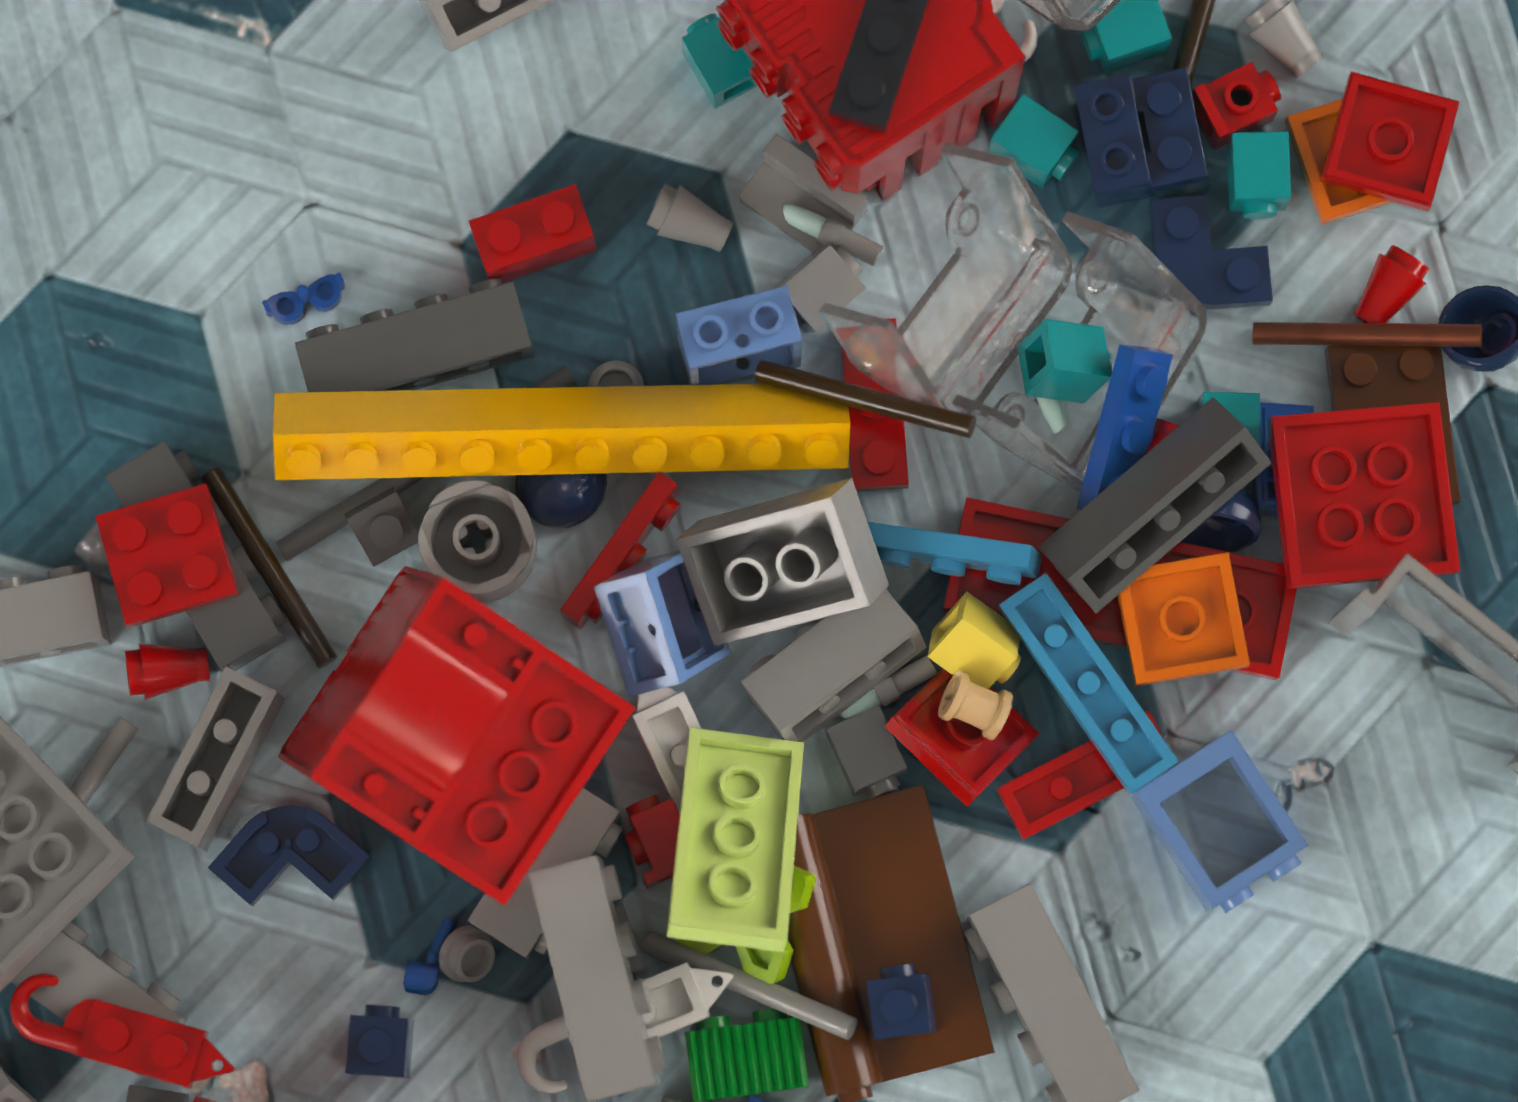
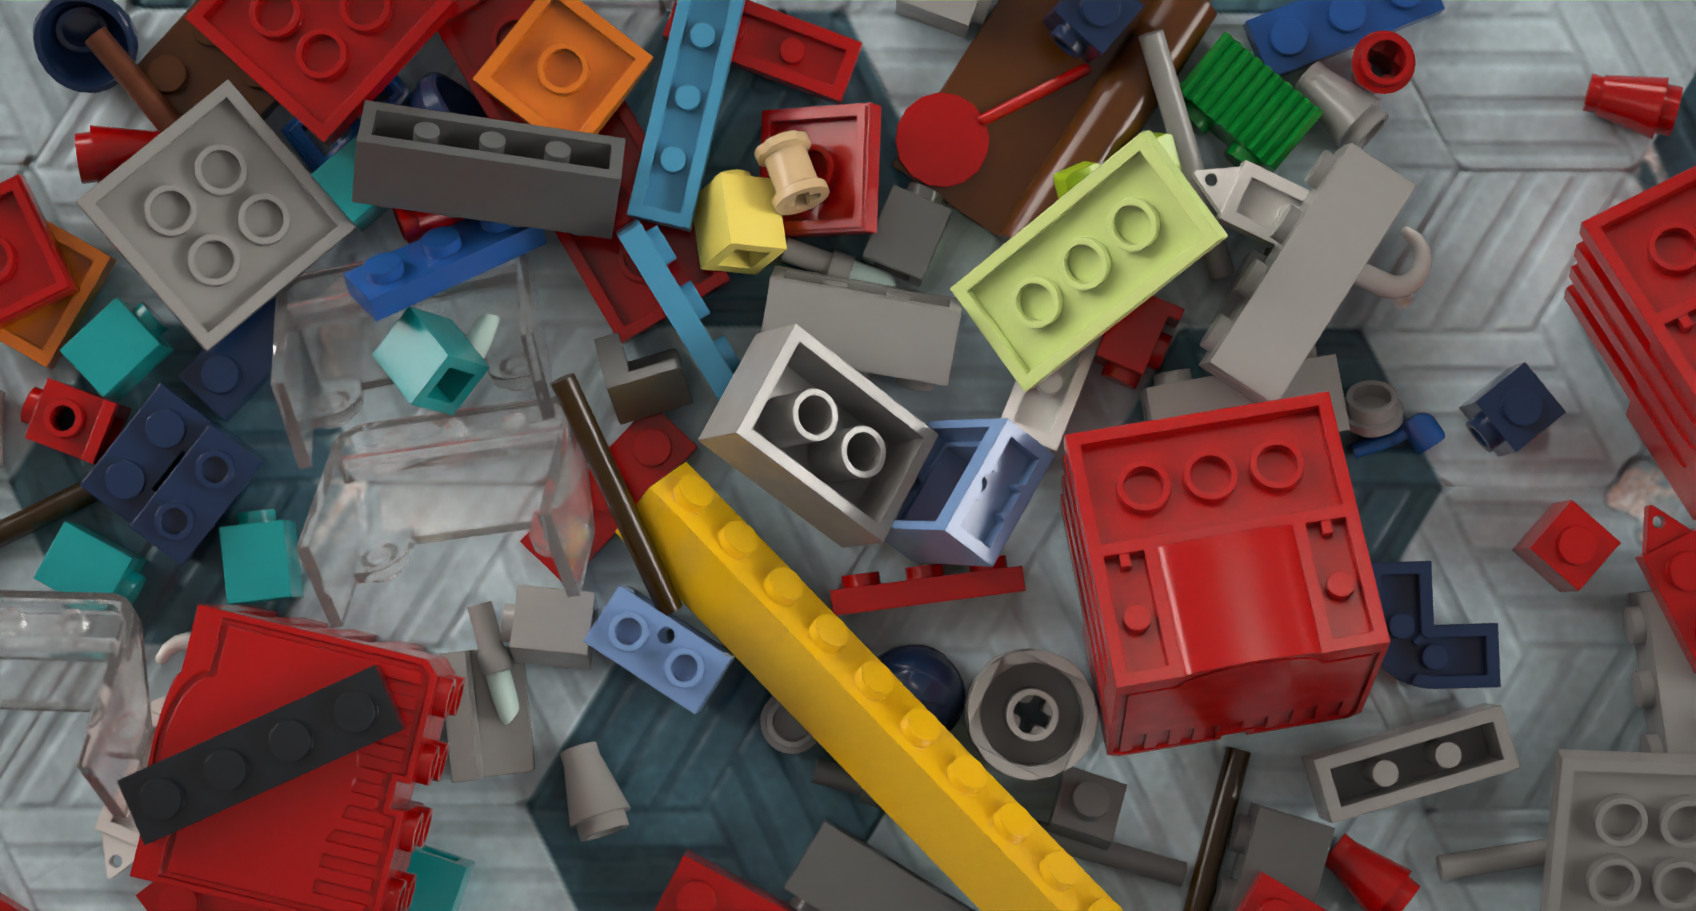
camera: 135 degrees left, 5 degrees up
none -> light grey plate [76,79,356,353]
none -> dark grey panel [594,332,693,425]
none -> red piece [895,63,1091,188]
none -> red brick [1512,500,1621,592]

